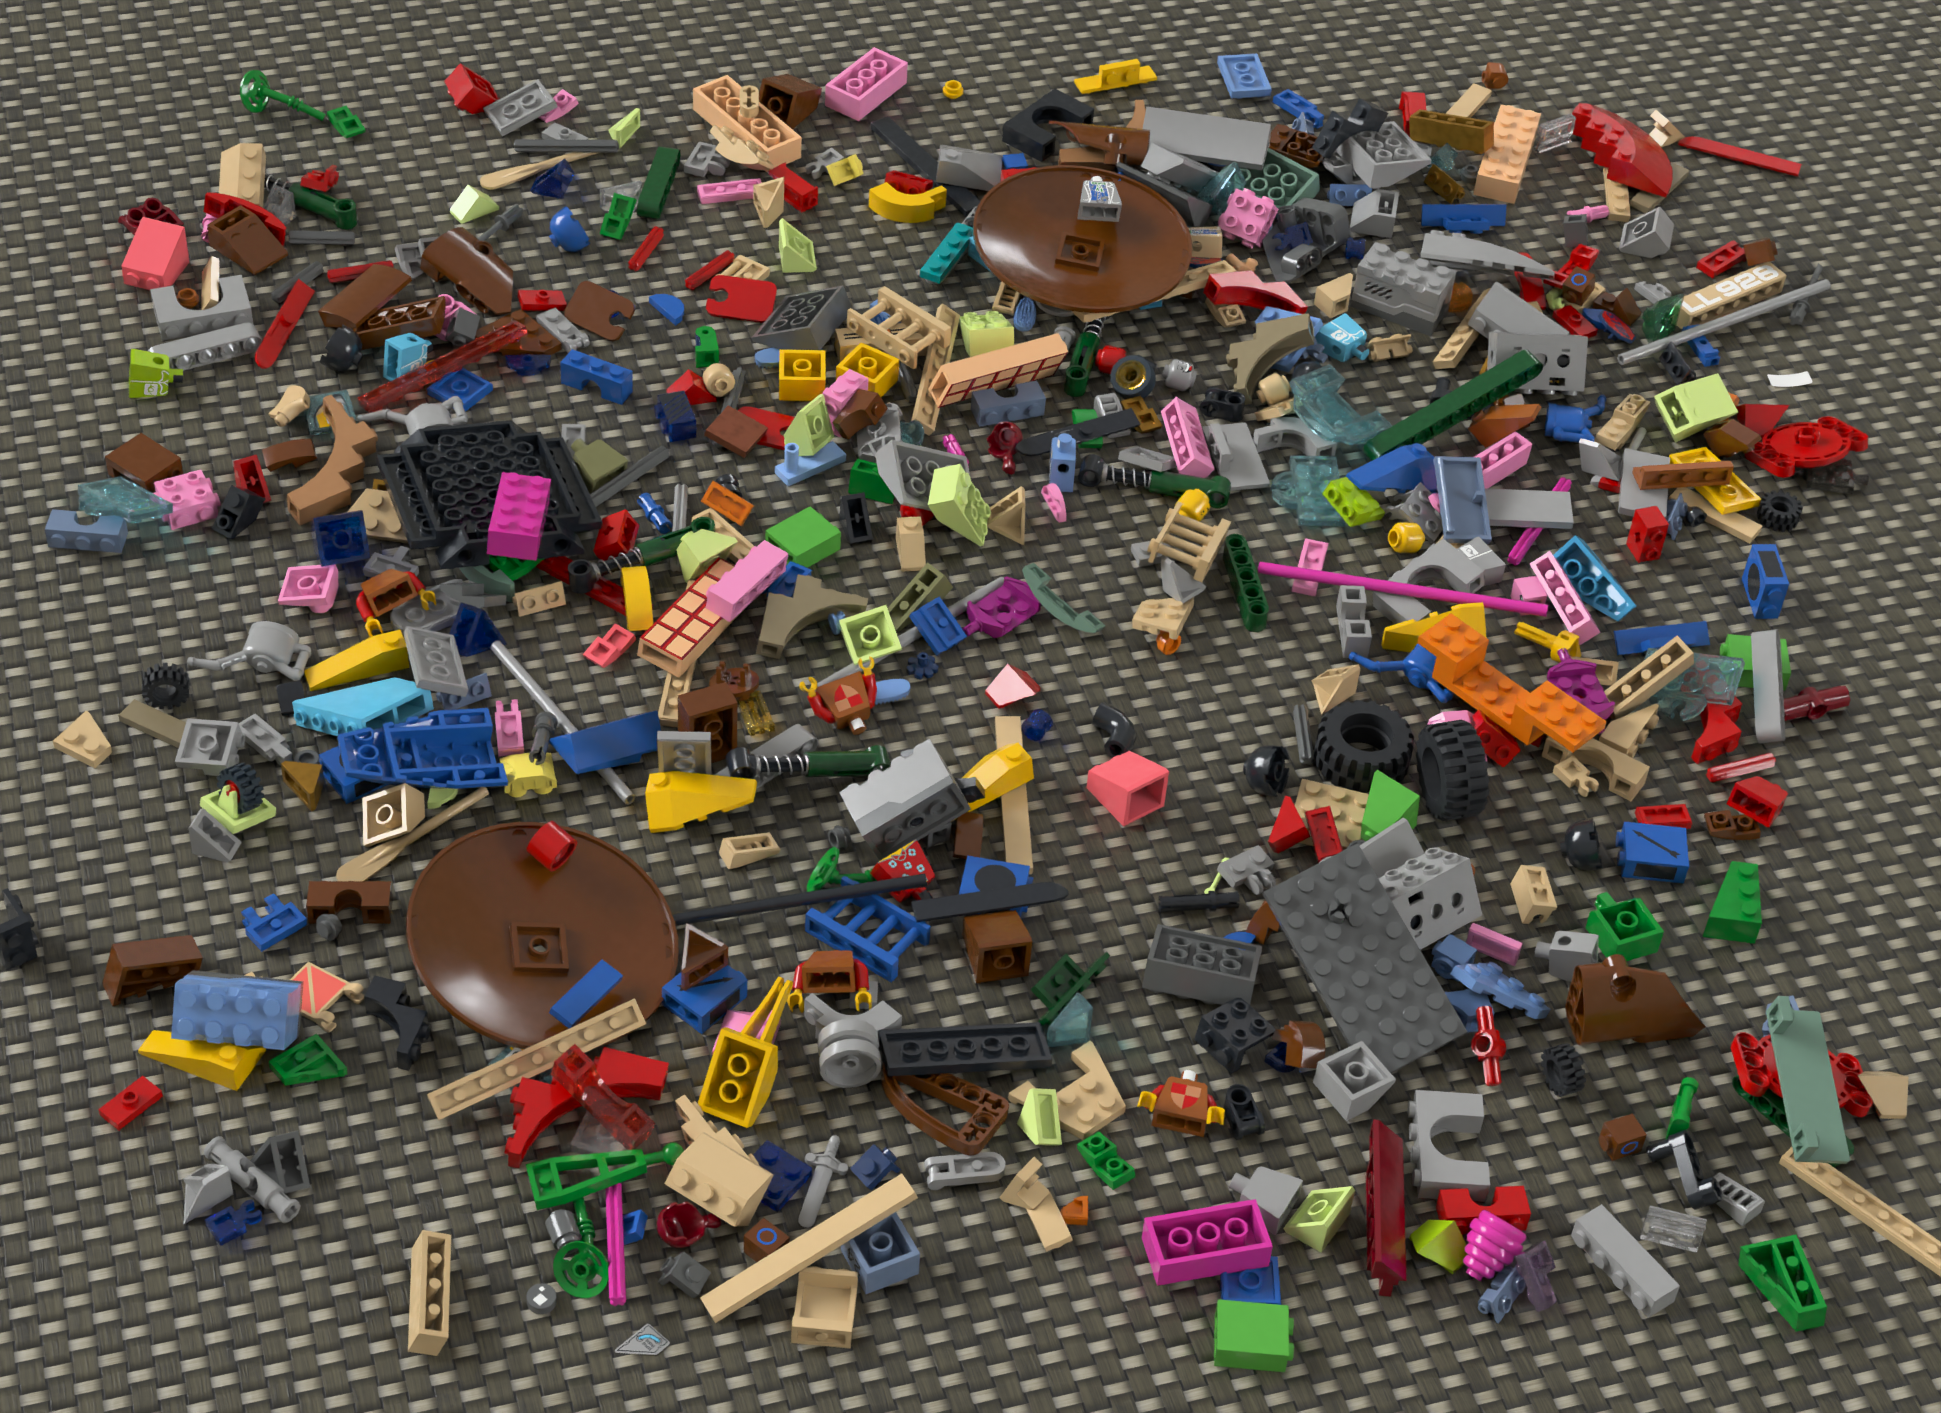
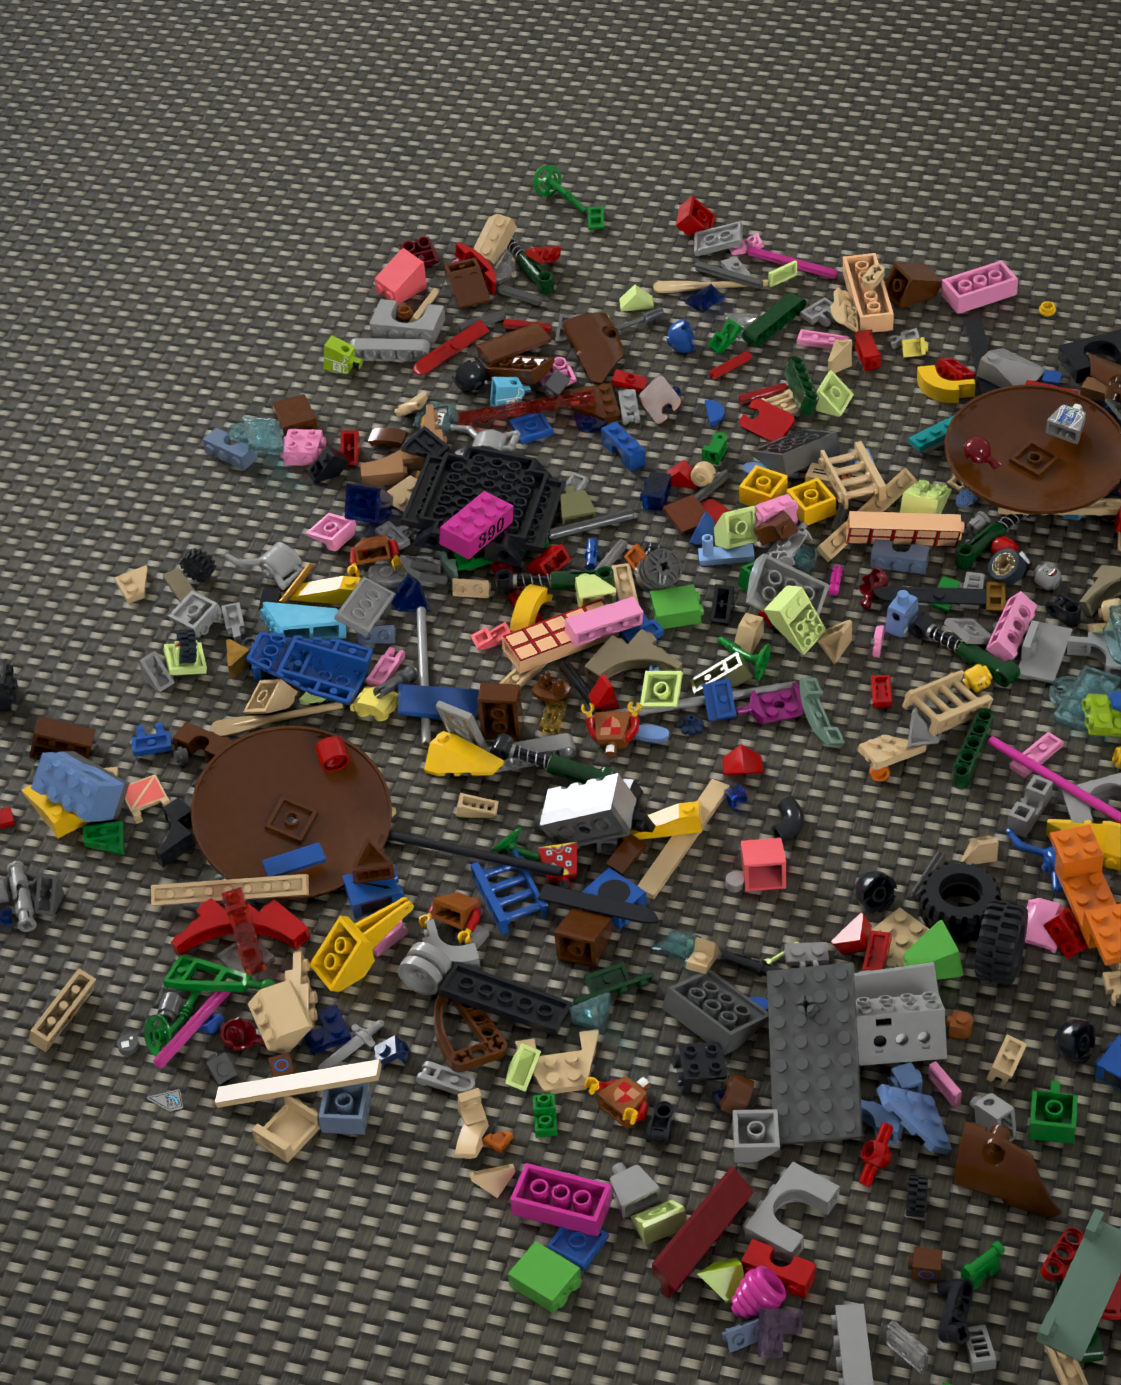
camera: 40 degrees right, 0 degrees up
none -> pearl gold bar [278,563,314,604]
none -> black wing [401,426,450,458]
none -> tan slope [469,1164,515,1198]
none -> black axle [560,660,602,713]
none -> red slope [588,674,620,711]
none -> dark grey wheel [635,548,682,593]
none -> clear light blue slope [650,930,702,961]
none -> tan slope [686,937,720,974]
none -> blue tile [689,512,715,546]
none -> green dish [718,636,771,681]
none -> light grey piece [725,872,744,893]
none -> dark pink axle [747,246,838,279]
none -> dark green beam [784,356,819,415]
none -> red plate [871,675,892,708]
none -> dark red hair [963,436,1001,470]

